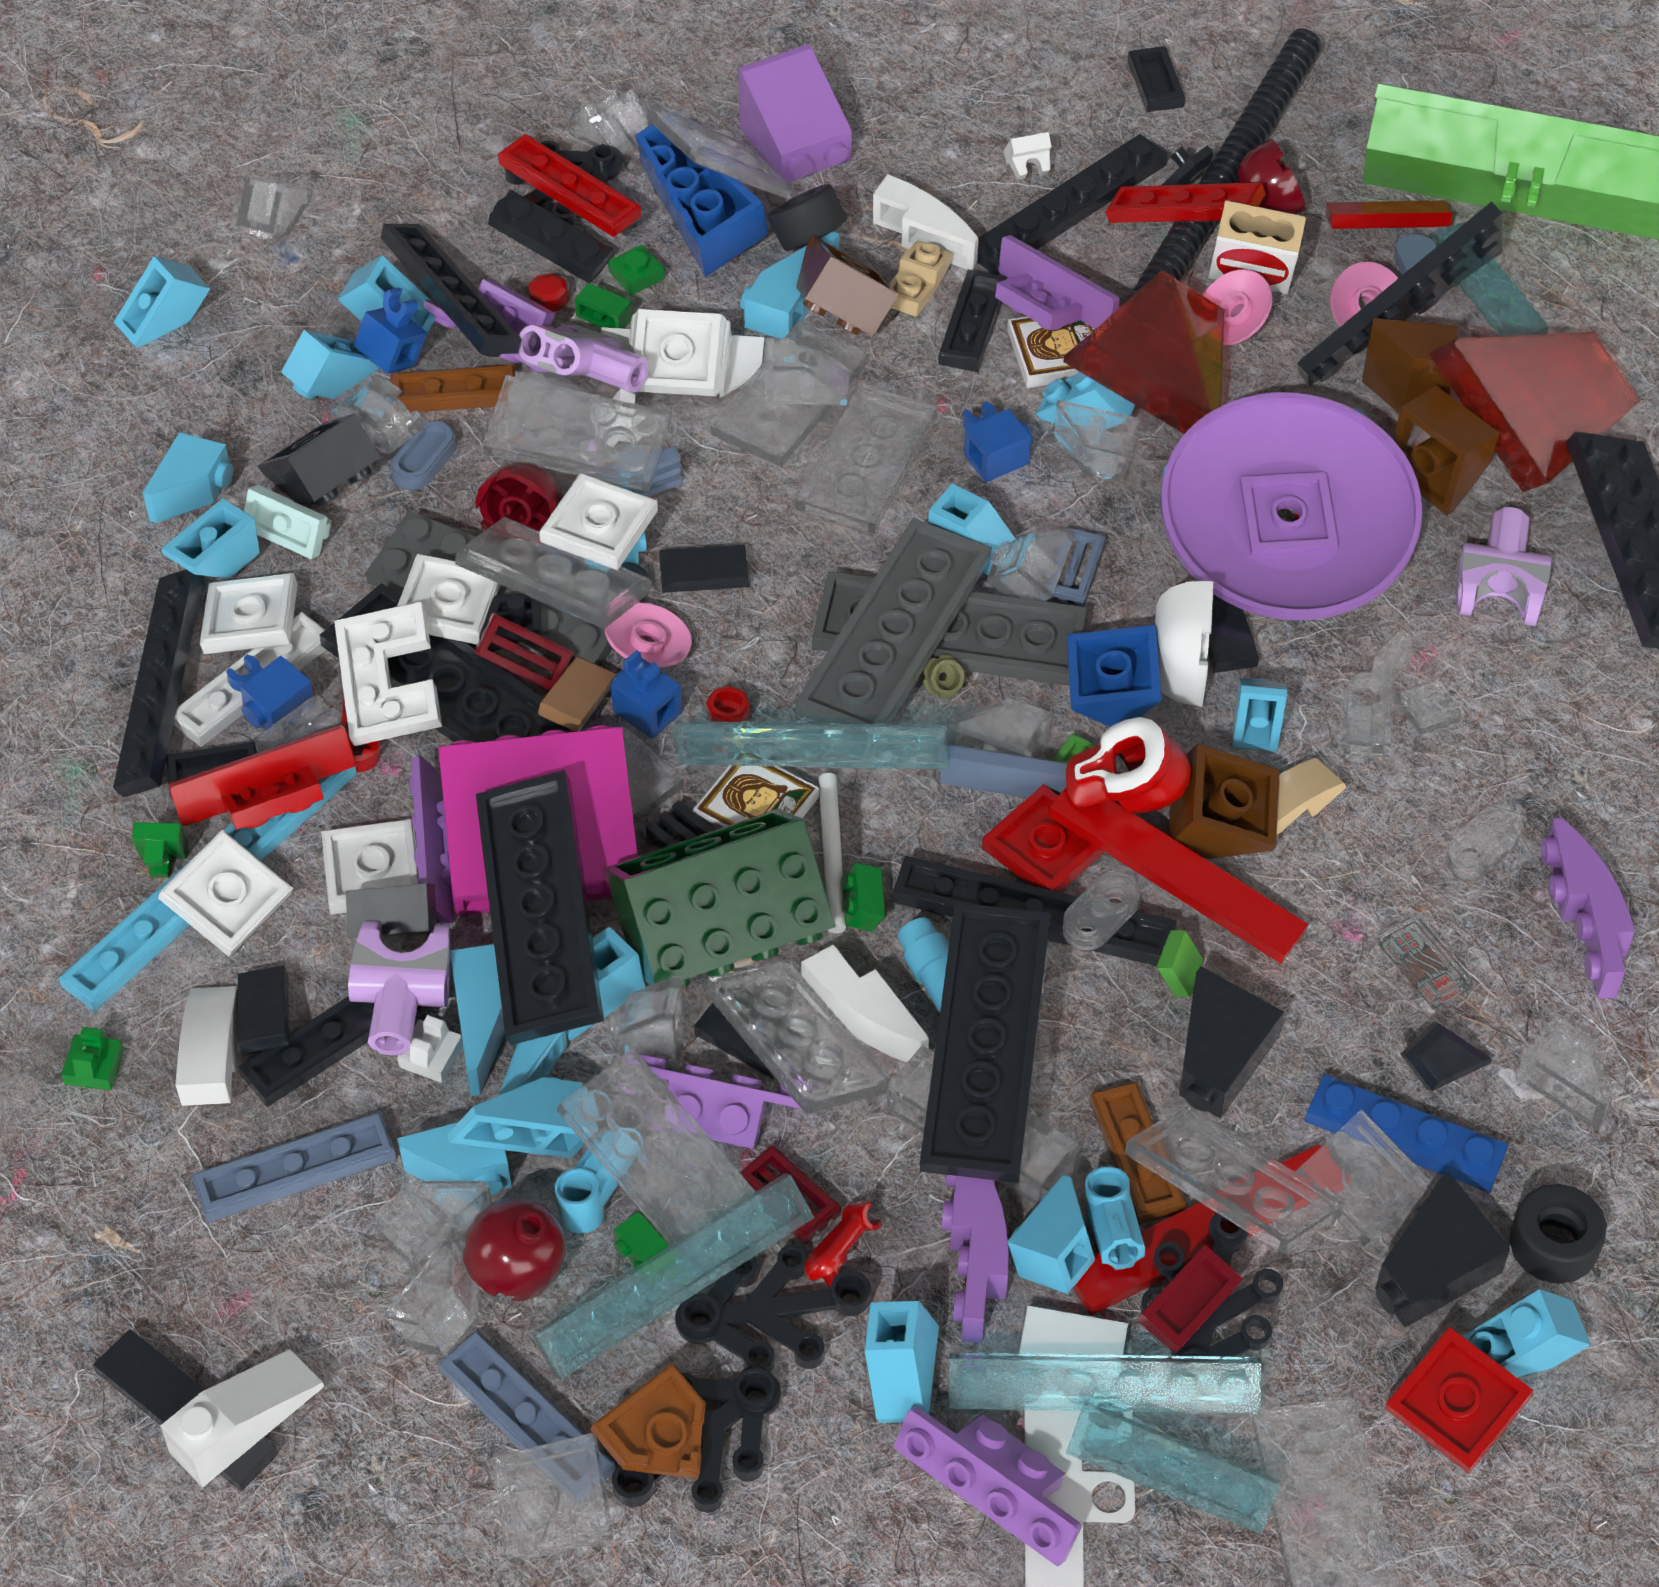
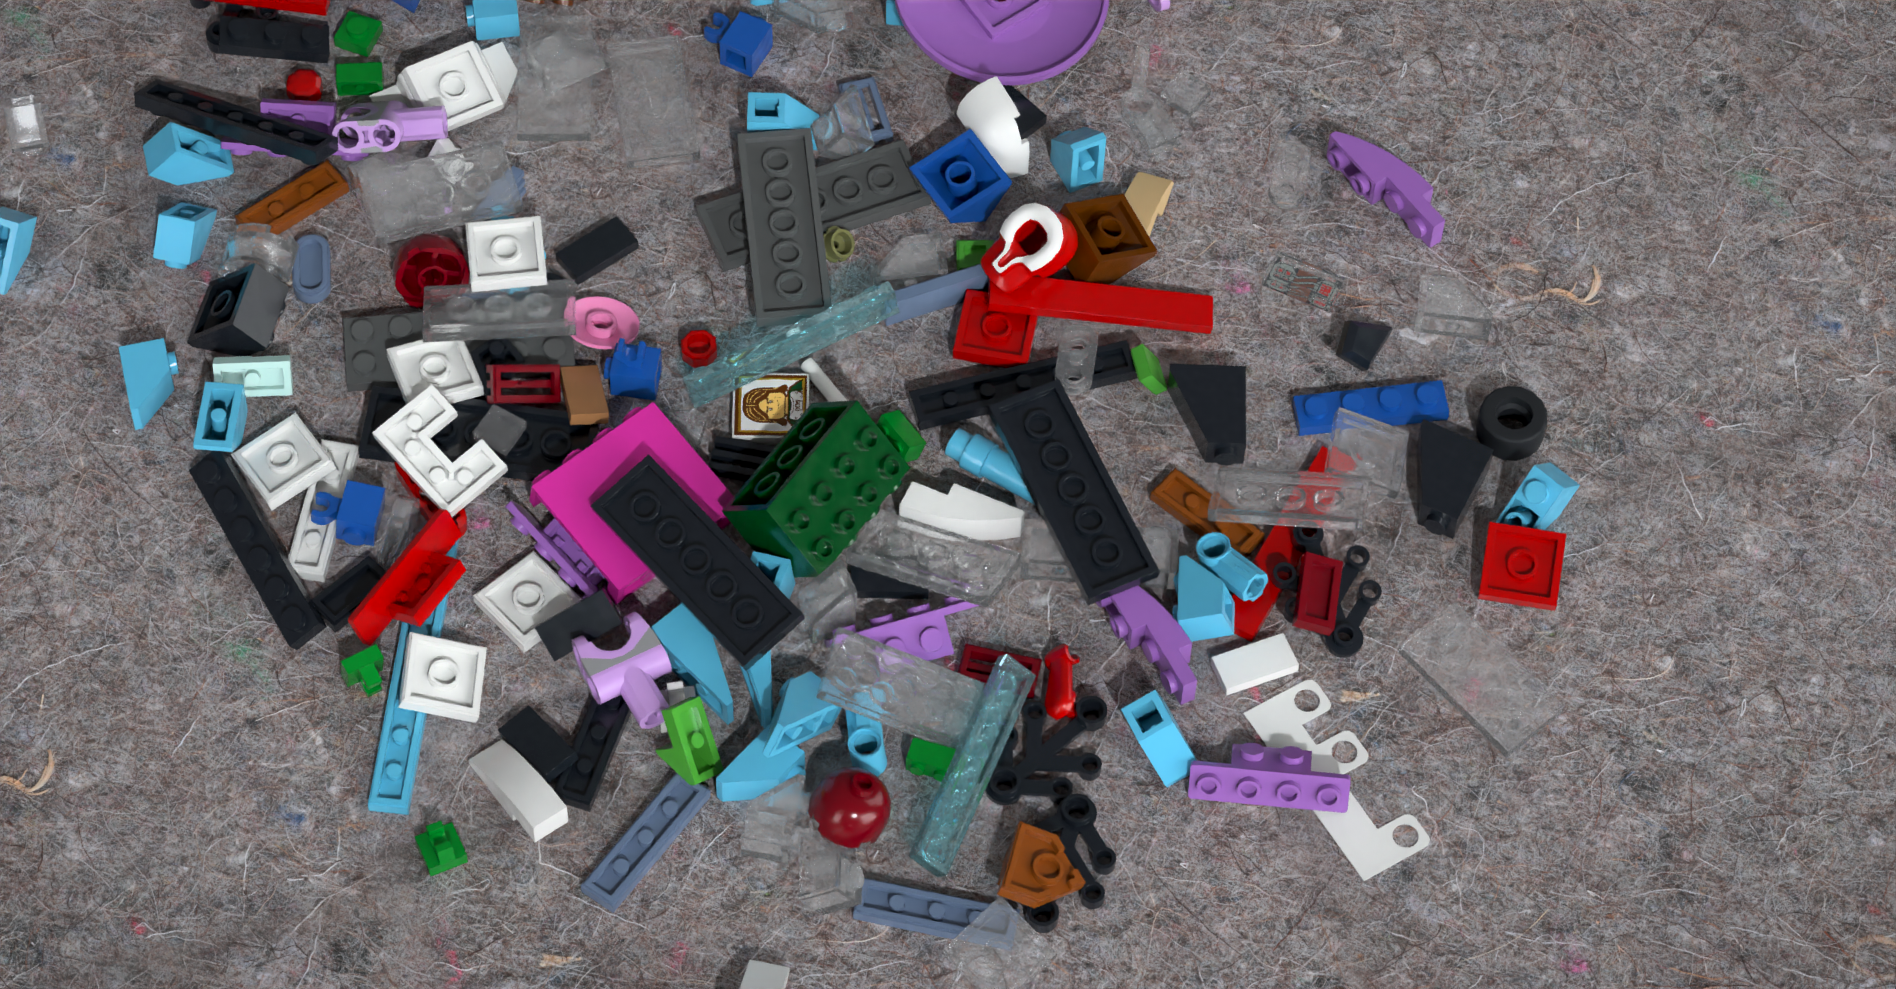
camera: 35 degrees left, 5 degrees up
blue brick [354,287,428,374] -> none
clear light blue plate [949,1353,1261,1414] -> none
clear light blue plate [1066,1401,1282,1534] -> none
none -> clear tile [473,404,527,456]
none -> bright green slope [655,696,724,785]

